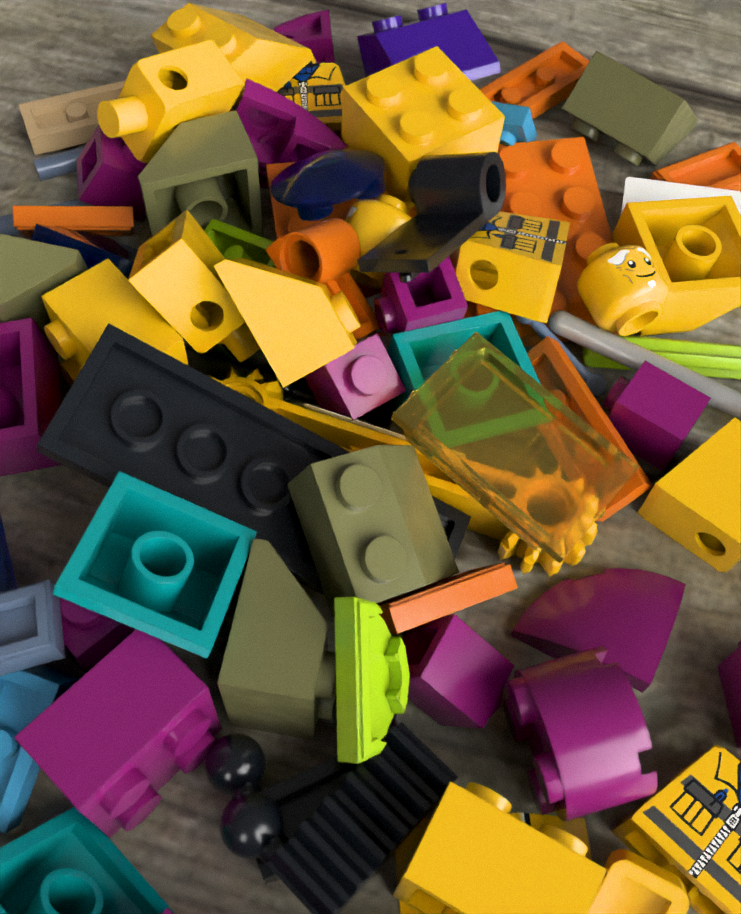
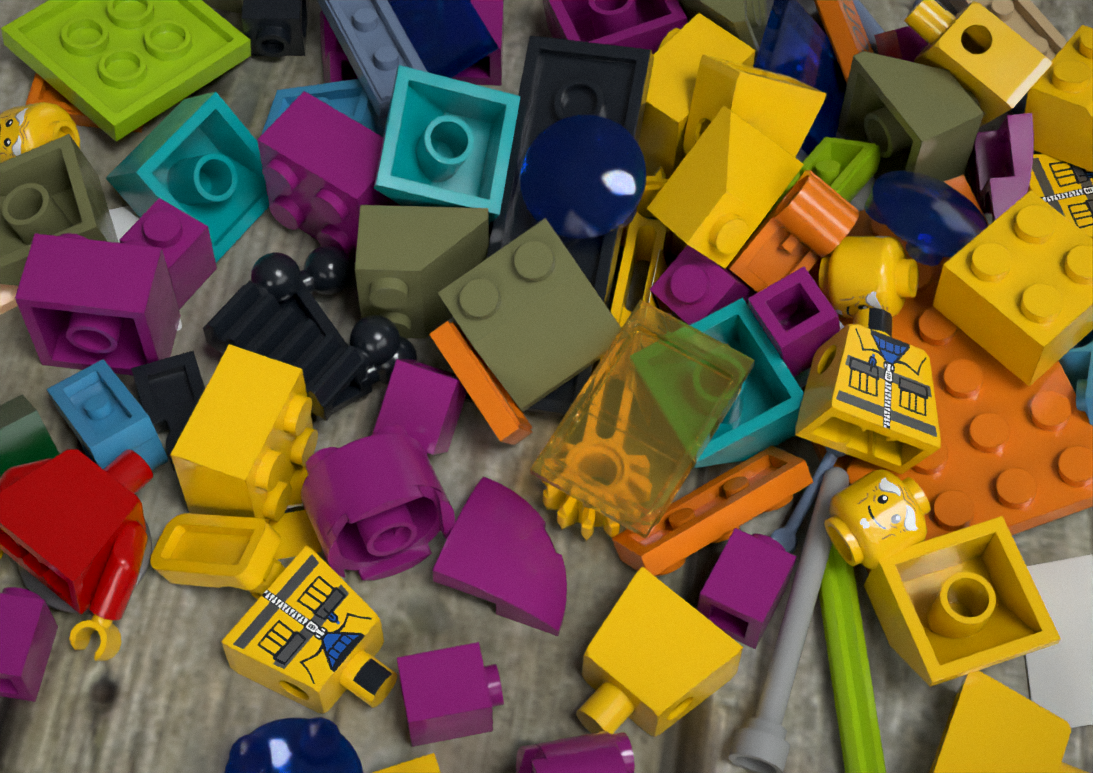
camera: 85 degrees right, 0 degrees up
lime plate [334,597,410,764] -> none
black door [357,151,506,283] -> none
none -> clear blue dish [520,115,646,239]

